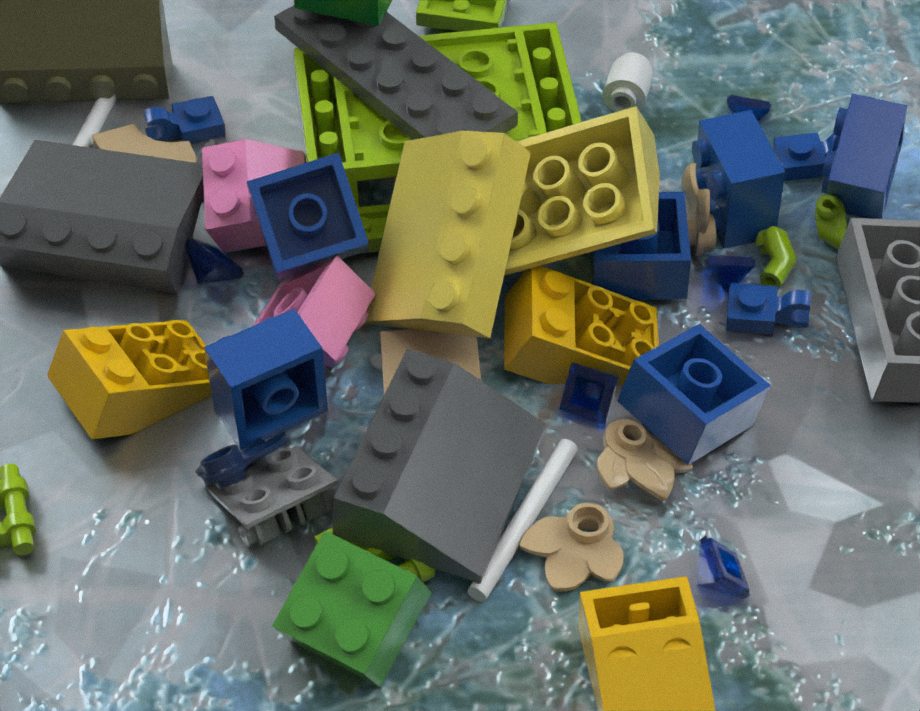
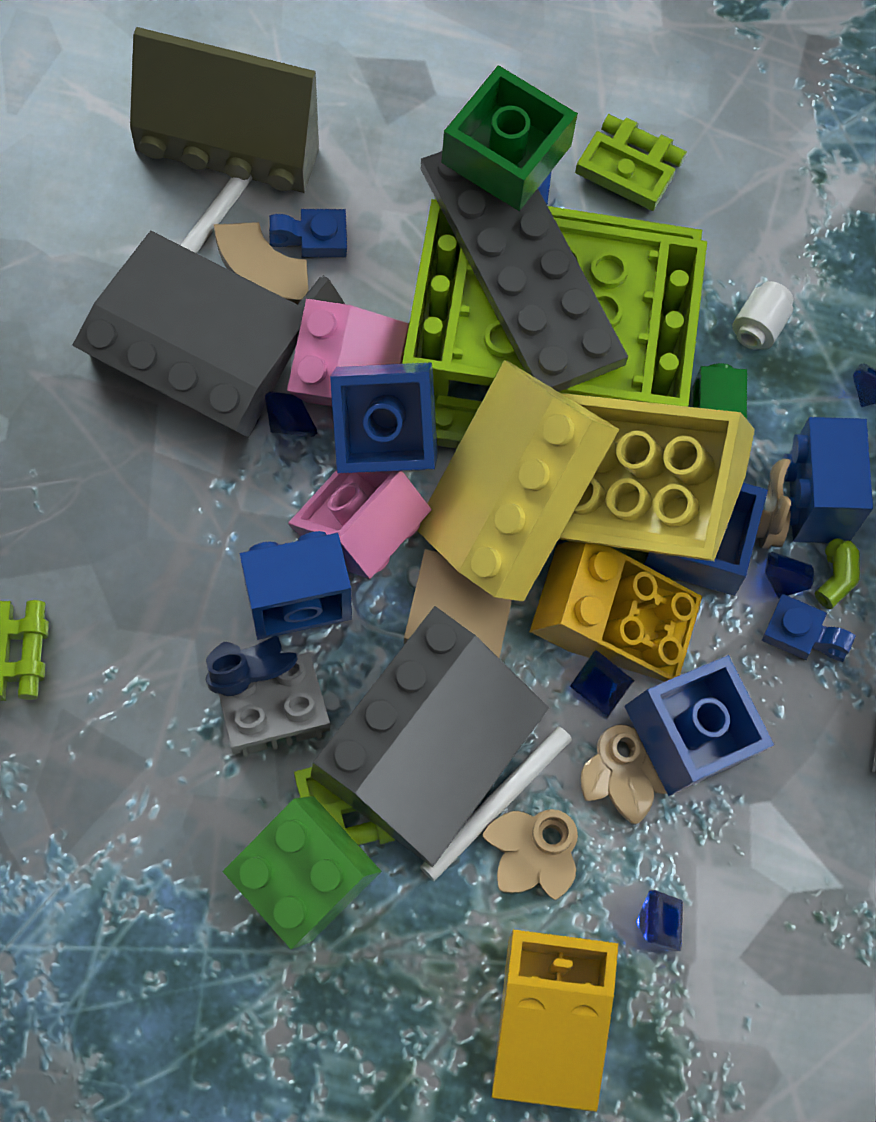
camera: 10 degrees right, 20 degrees up
yellow slope [47,320,212,439] -> none

